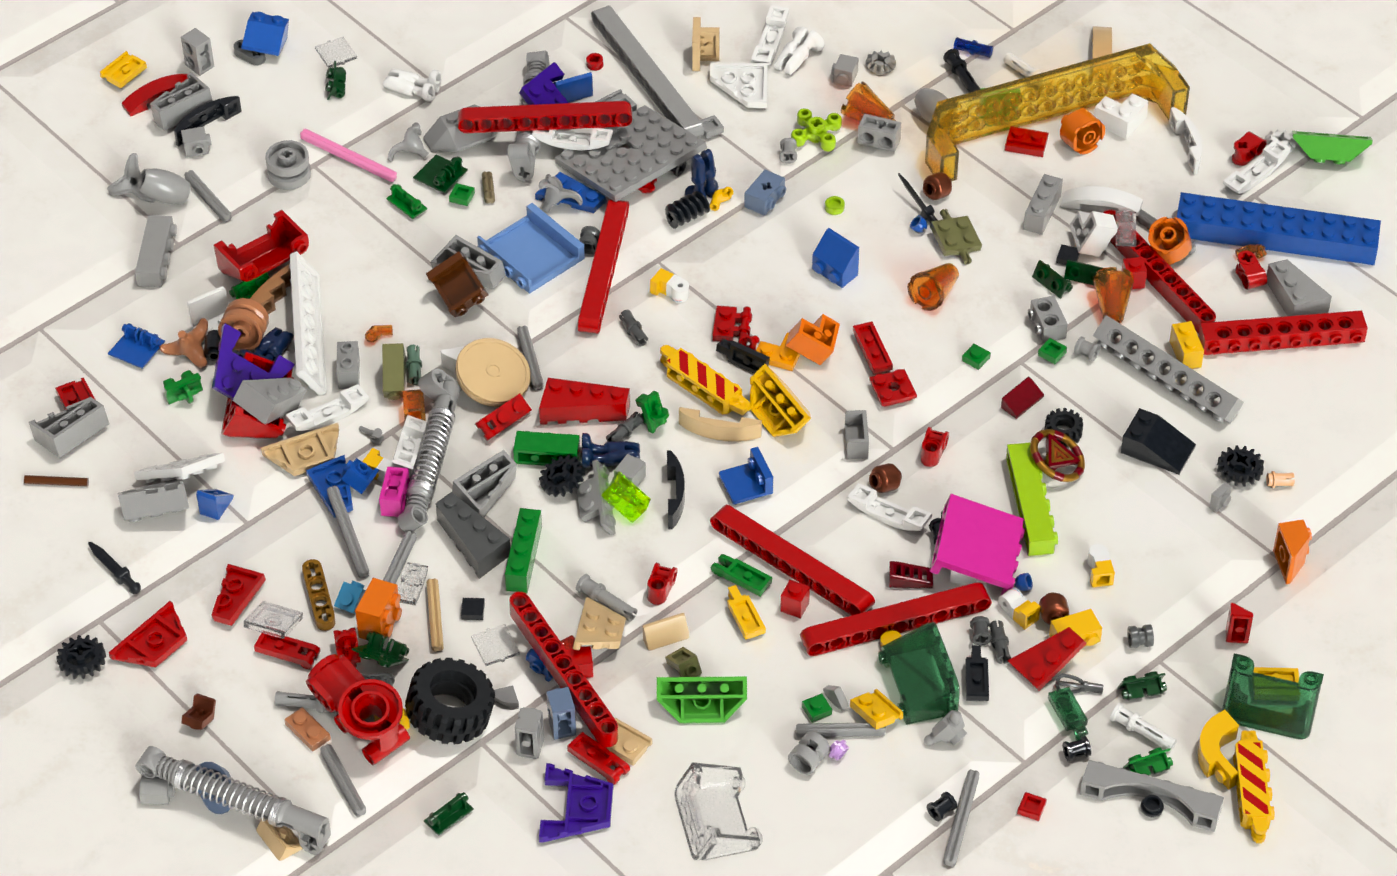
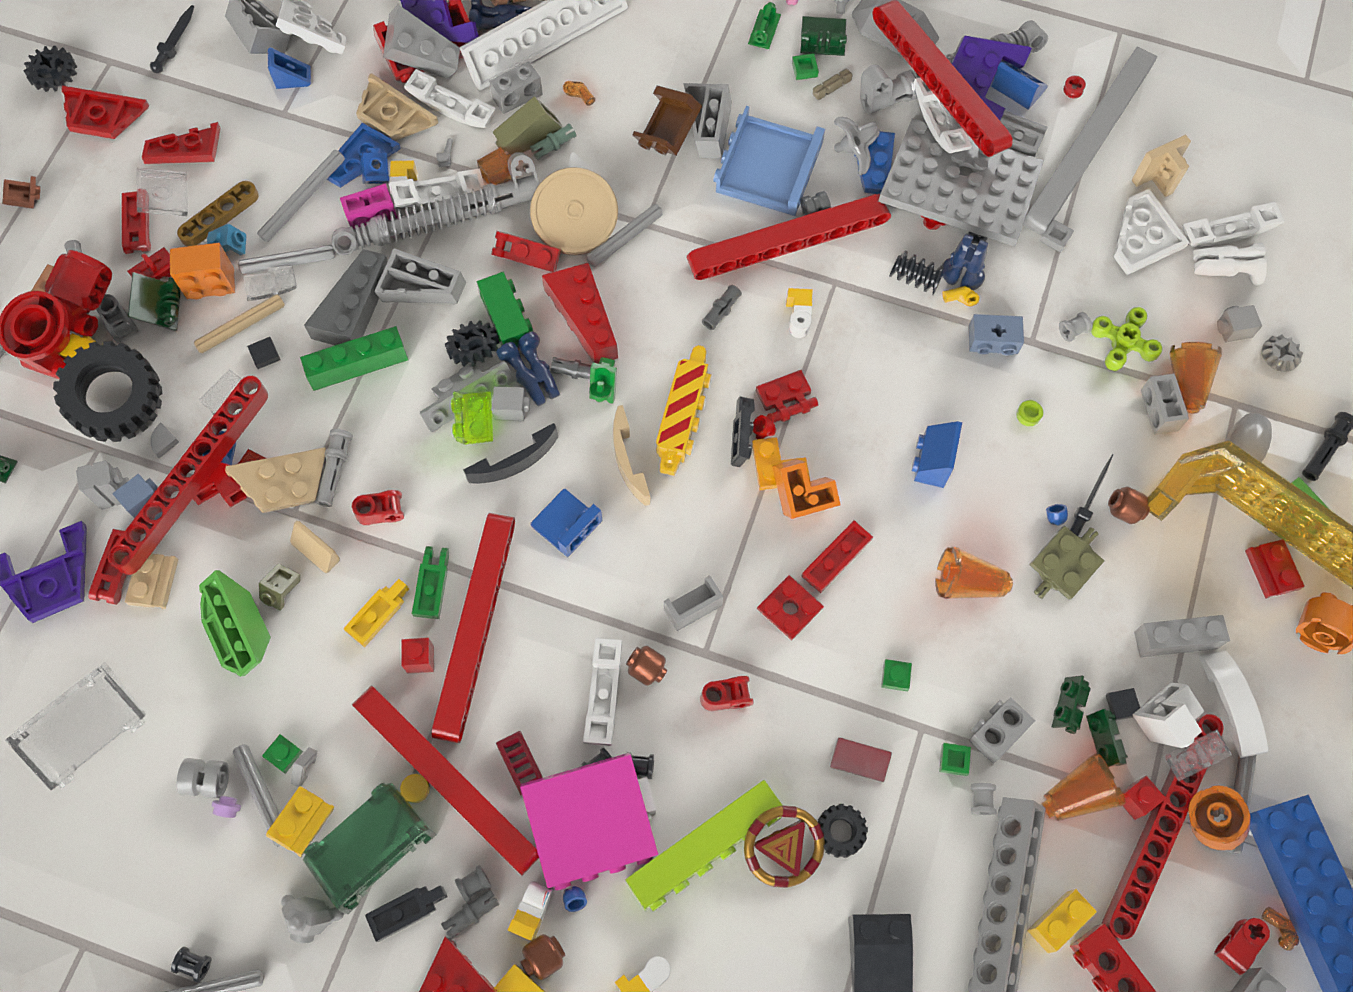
camera: 60 degrees right, 20 degrees up
yellow wedge [750,364,811,437] -> none

